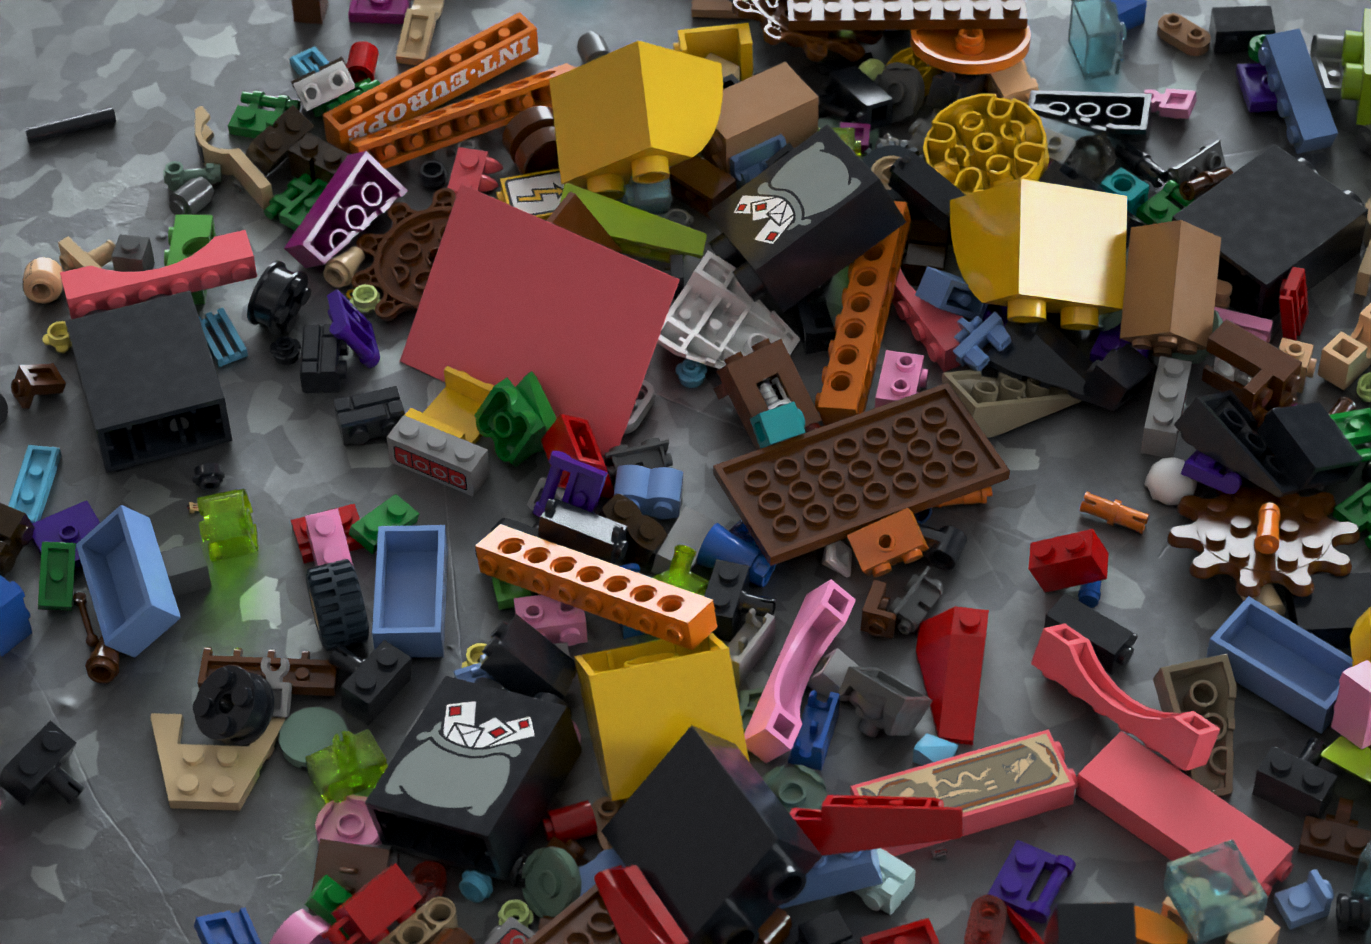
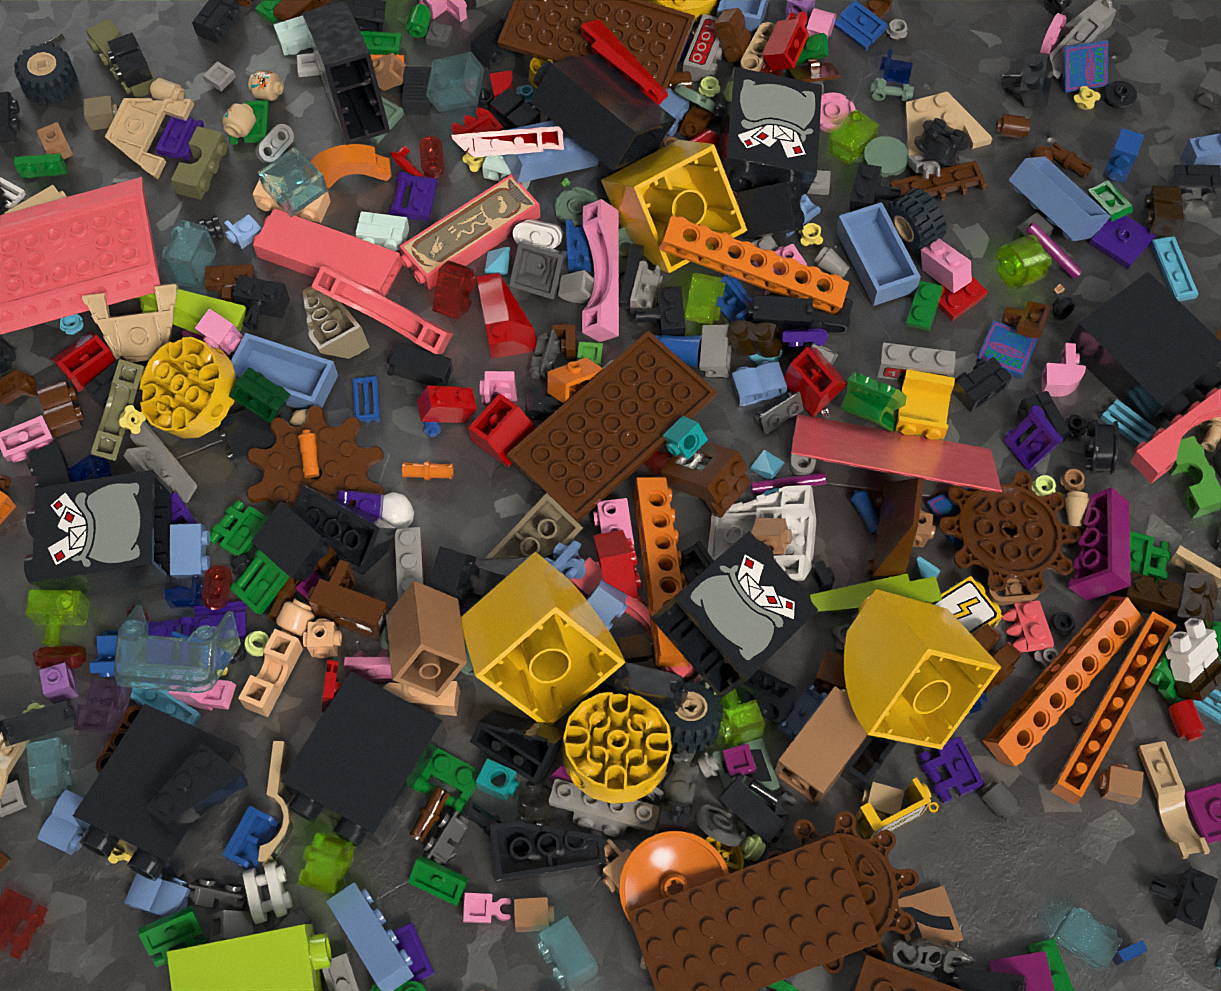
camera: 160 degrees right, 15 degrees up
none -> dark green brick [229,367,291,424]
none -> light nougat head [276,599,315,637]
none -> clear neon green brick [298,832,354,896]
none -> blue tile [353,376,380,424]
none -> light aqua brick [356,211,409,251]
none -> green plate [408,855,469,906]
none -> clear red brick [432,260,476,320]
none -> light yellow plate [463,153,486,172]
none -> red slope [468,393,536,468]
none -> bright pink bracket [480,371,517,407]
none -> white brick [513,219,563,249]
none -> medium nougat brick [514,897,555,932]
none -> bright green plate [577,342,603,367]
none -> red slope [593,530,641,599]
none -> black beam [619,243,644,309]
none -> medium azure slope [750,450,785,480]
none -> magenta piece [751,472,826,494]
none -> medium nougat brick [751,518,792,554]
none -> light grey cone [814,246,850,278]
none -> sand green bar [870,78,914,101]
none -> clear blue bracket [880,49,913,84]
none -> light grey plate [886,19,908,40]
none -> blue tile [976,320,1038,379]
none -> reddish brown brick [995,114,1030,139]
none -> reddish brown hinge [1002,301,1051,339]
none -> magenta piece [1025,222,1082,279]
none -> bright pink brick [1041,343,1086,397]
none -> reddish brown pin [1049,142,1093,178]
none -> medium nougat plate [1060,469,1085,492]
none -> medium nougat brick [1099,764,1144,805]

